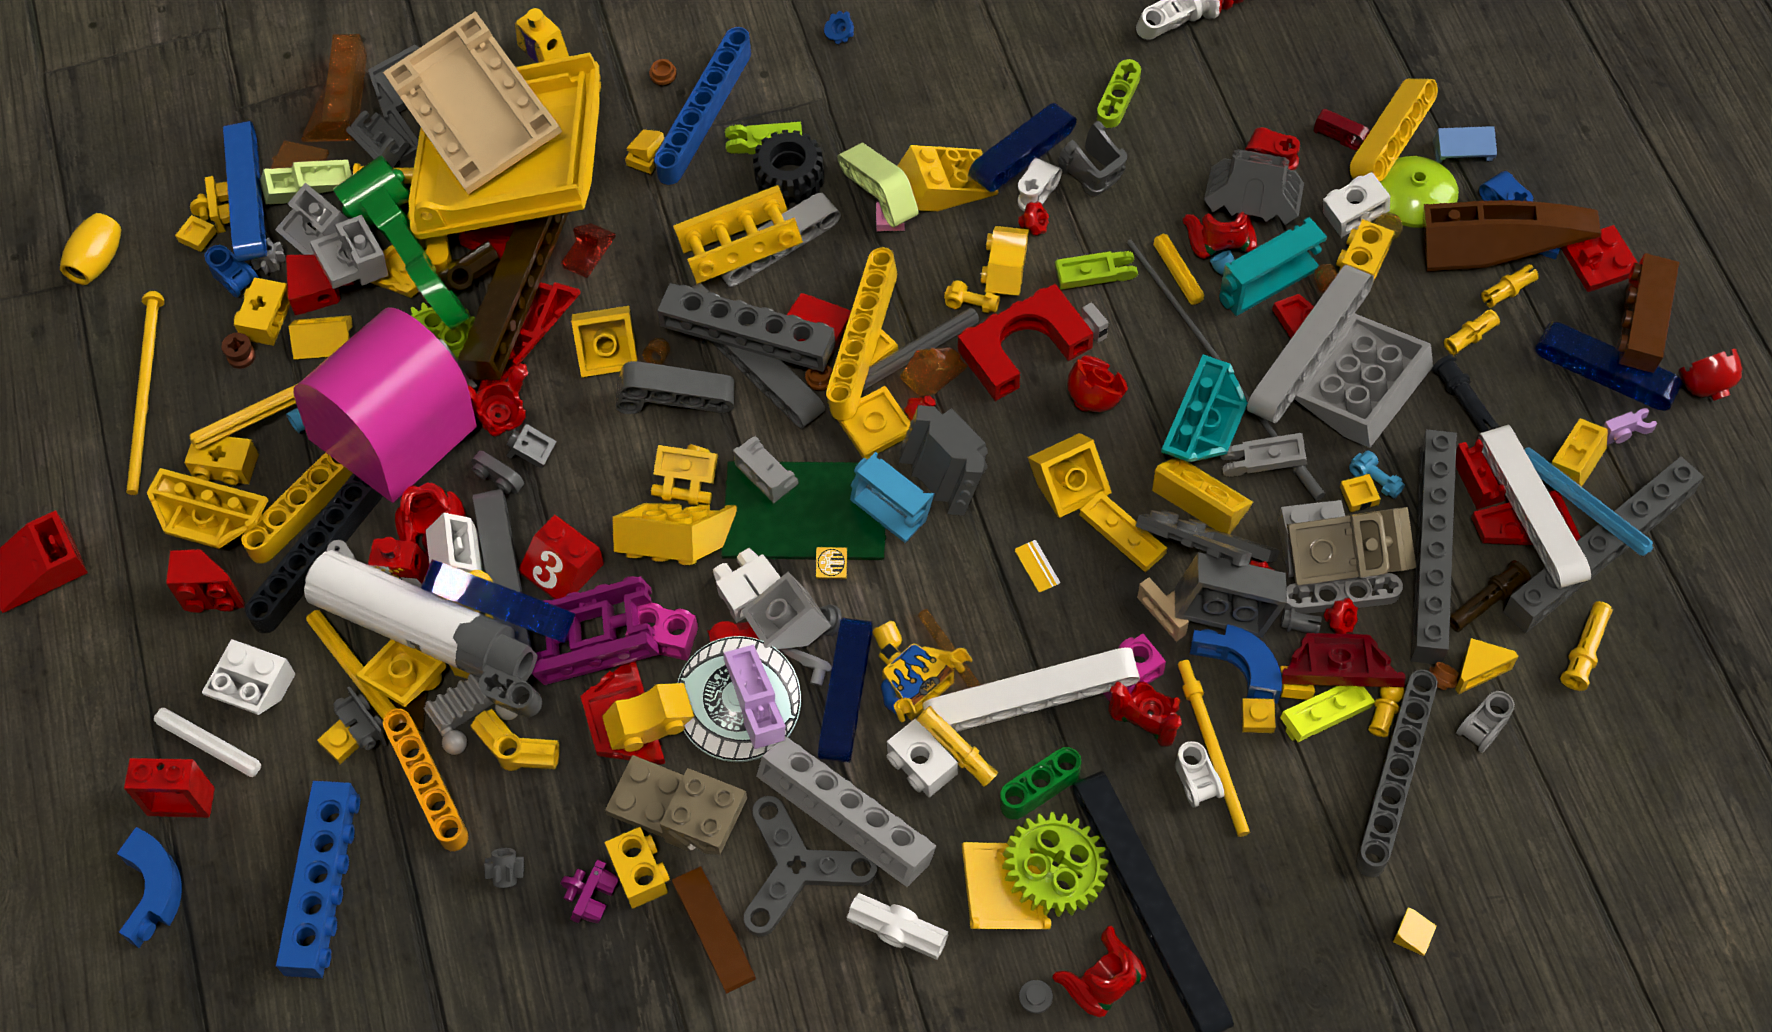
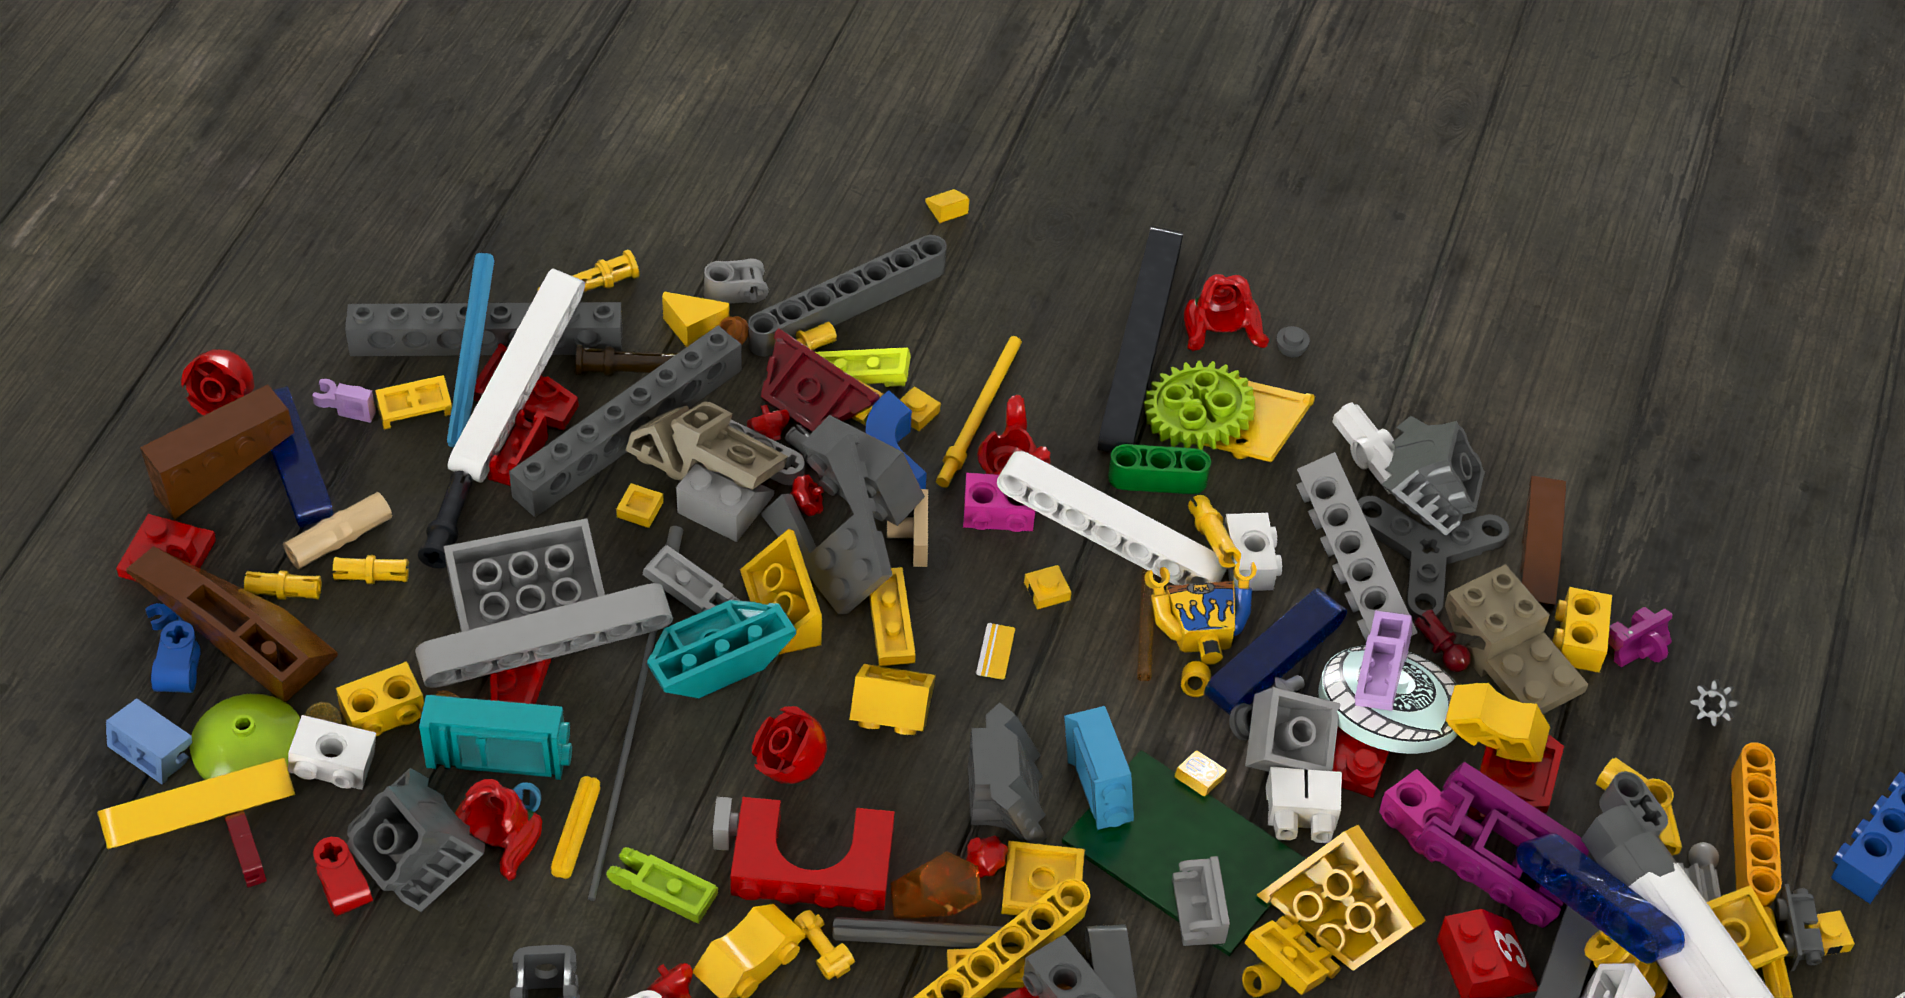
camera: 150 degrees left, 10 degrees down
white piece [1175,741,1224,808] -> none
dark azure bar [1349,451,1405,498] -> none
none -> tan axle [283,492,392,569]
none -> yellow plate [1024,565,1071,610]
none -> dark grey slope [1381,416,1485,535]
none -> dark red pin [1414,610,1471,672]

